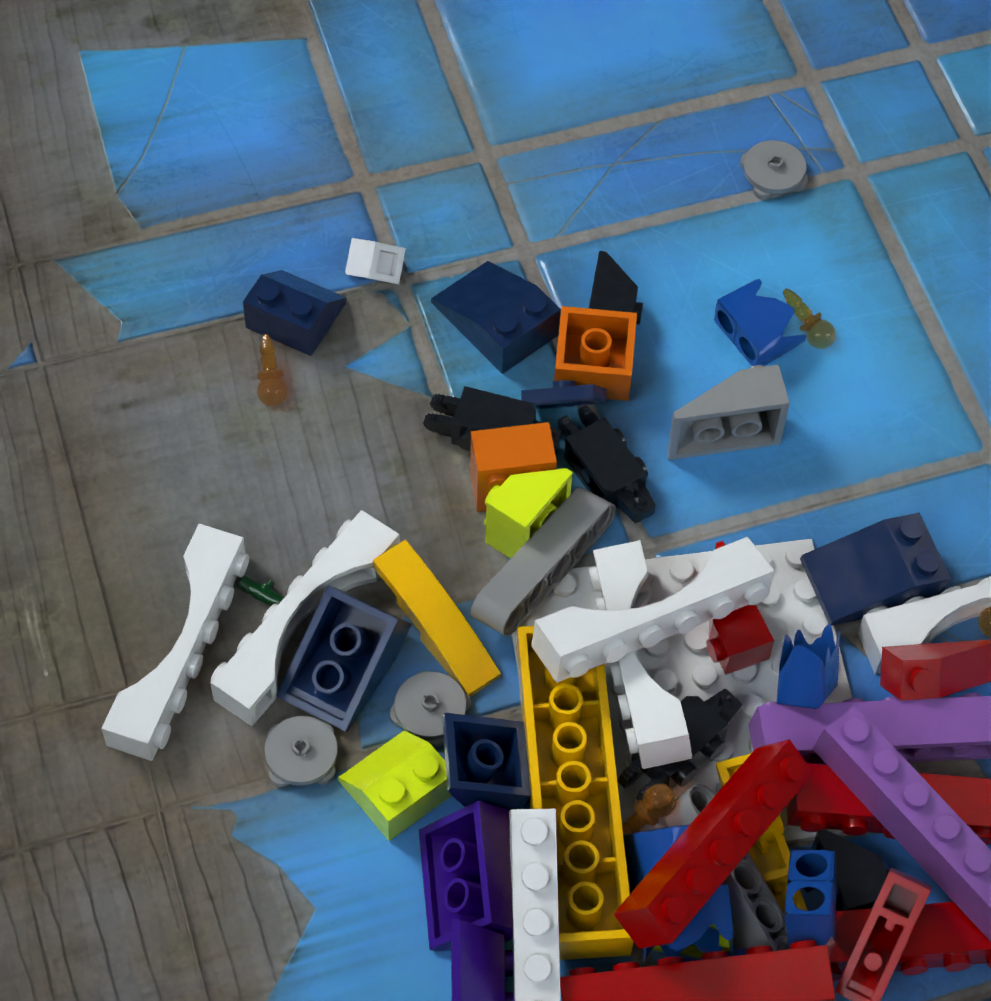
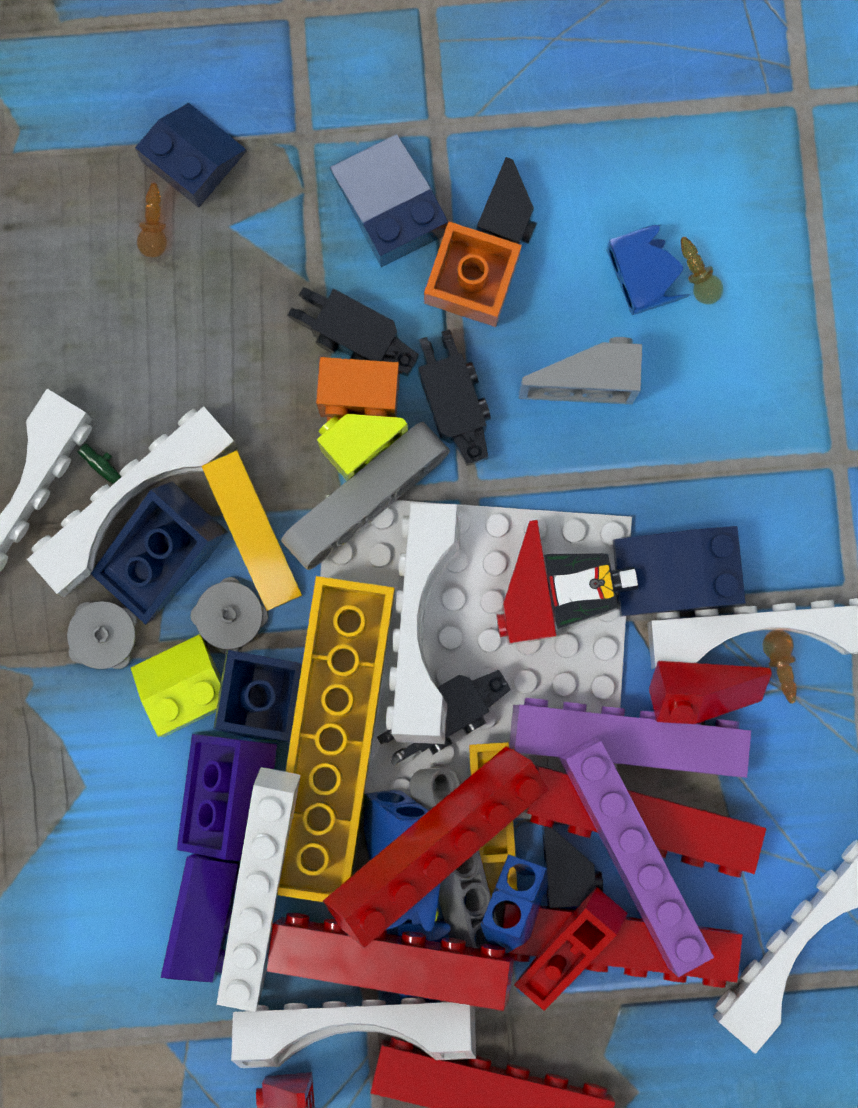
camera: 15 degrees right, 25 degrees up
white panel [345,238,406,285] -> none
dark blue plate [521,380,607,409] -> none
white arch [532,537,774,683] -> none
clear orange bar [622,783,677,835] -> none
light grey piece [740,140,808,200] -> none
blue piece [776,624,840,709] -> none
none -> torso [544,553,638,630]

